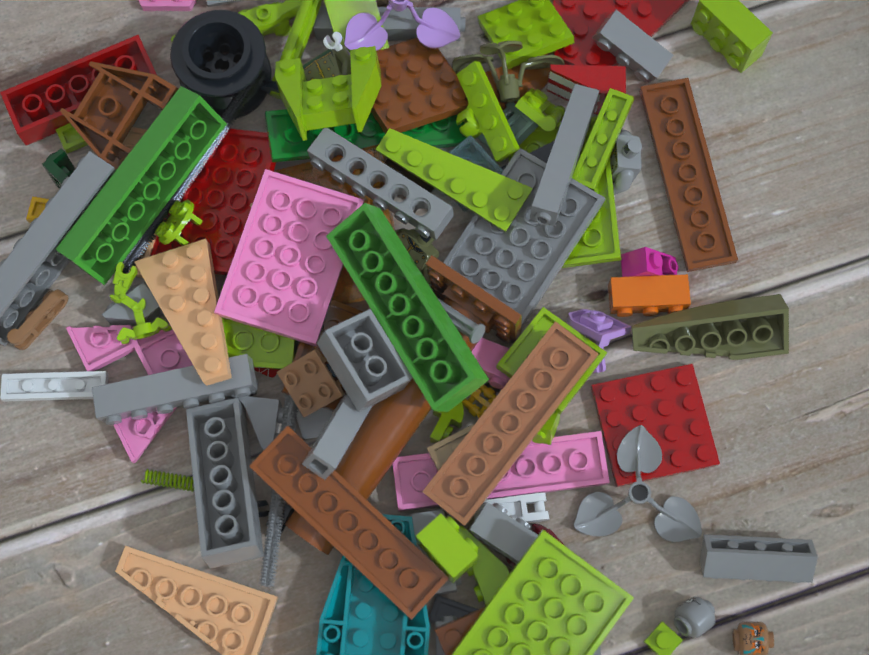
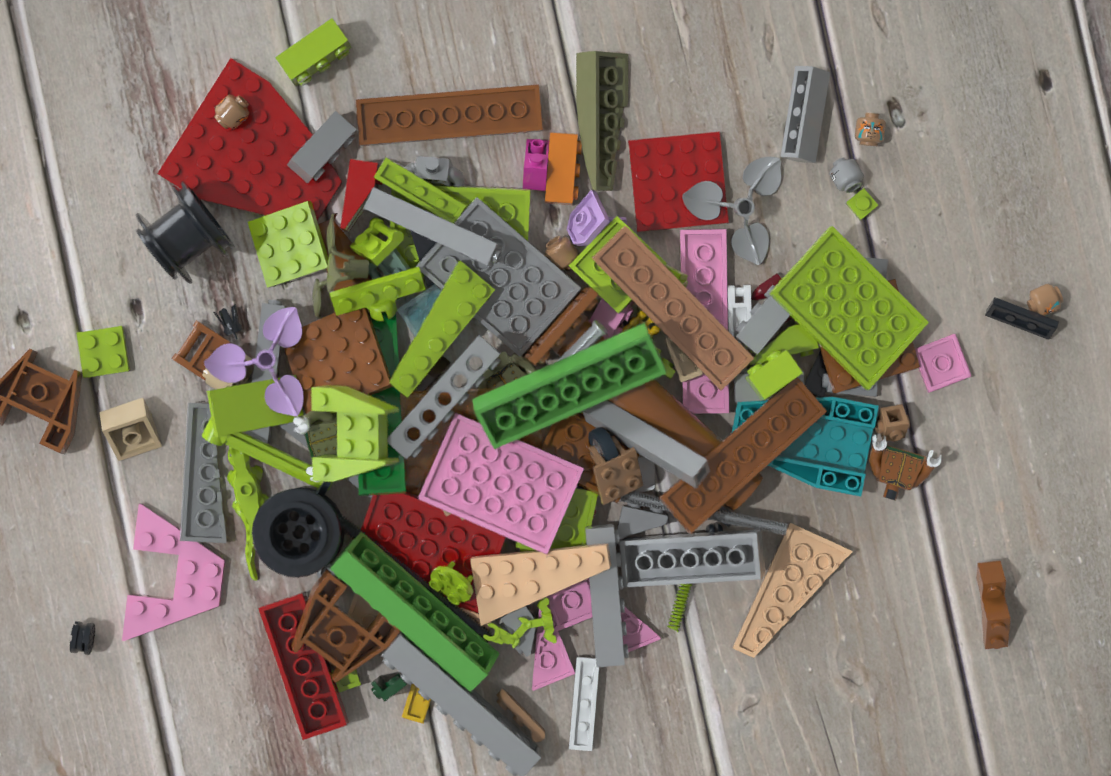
camera: 80 degrees left, 15 degrees up
light grey brick [317,309,413,412] -> none
none -> medium nougat head [545,236,579,271]

